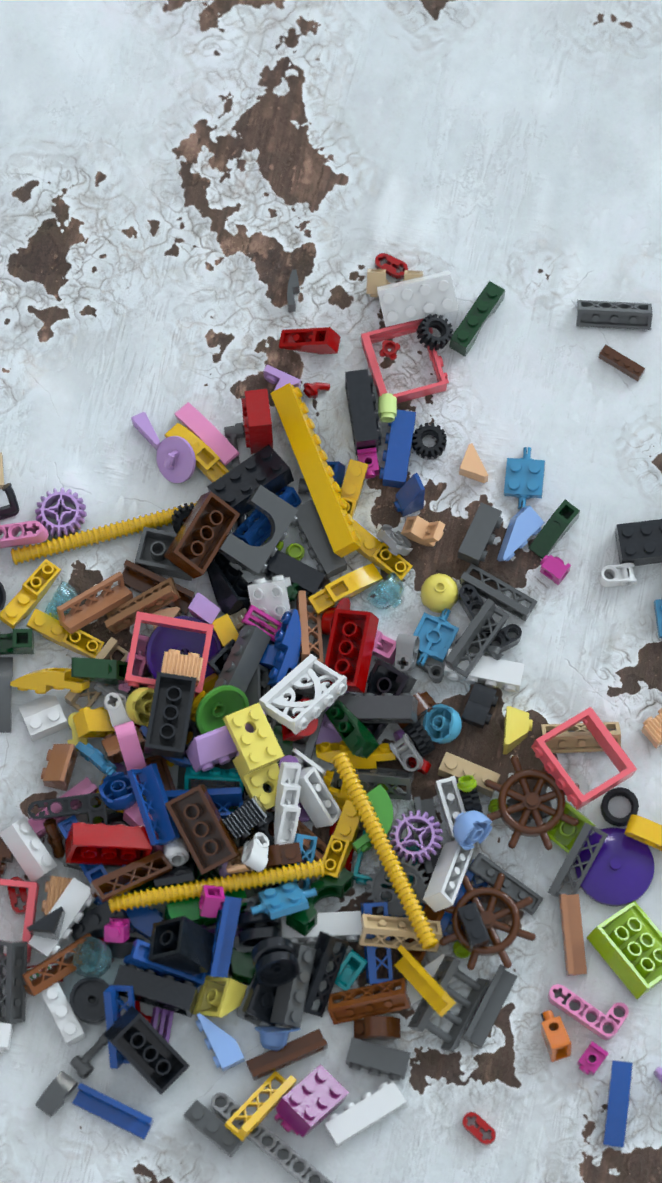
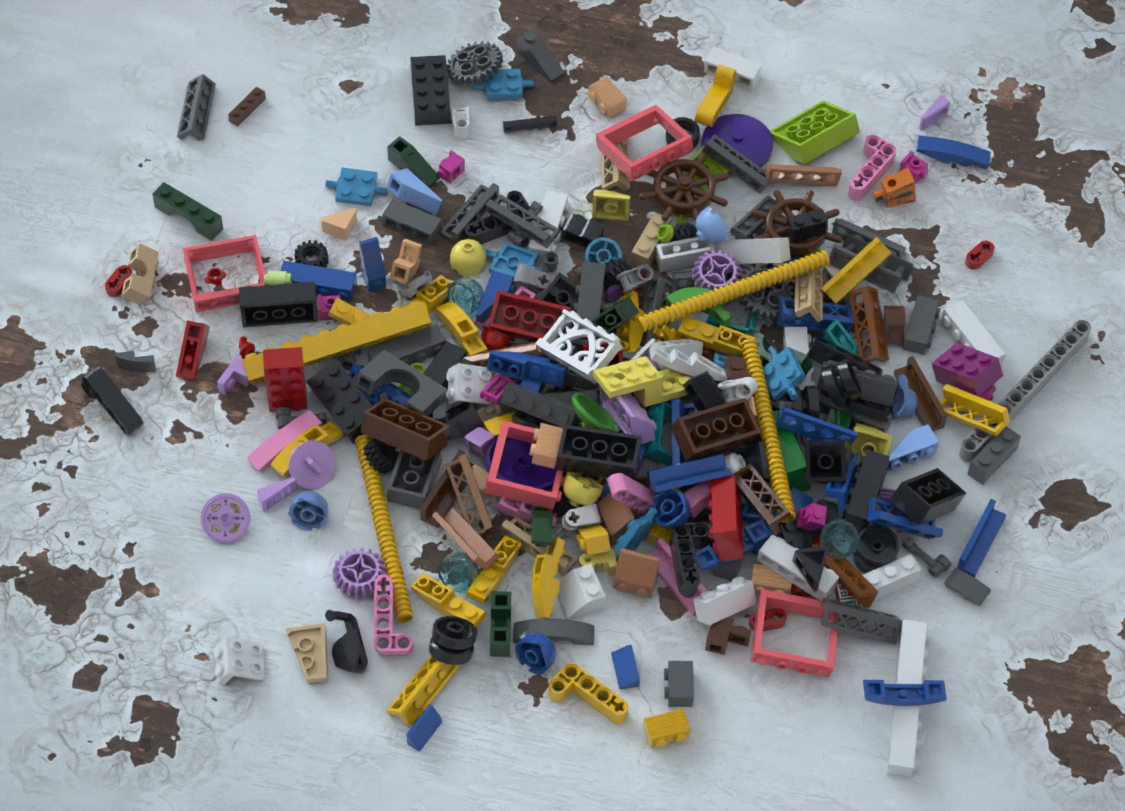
camera: 90 degrees left, 15 degrees down
reddish brown pin [43,819,65,858] -> none
dark pink brick [199,885,225,918] -> none
white brick [377,270,459,327] -> none
black tyre [416,314,453,351] -> none
none -> black beam [81,366,144,435]
none -> lavender shield [201,493,251,543]
none -> medium blue cylinder [288,491,329,531]
none -> blue slope [476,271,516,324]
none -> black pin [503,115,557,133]

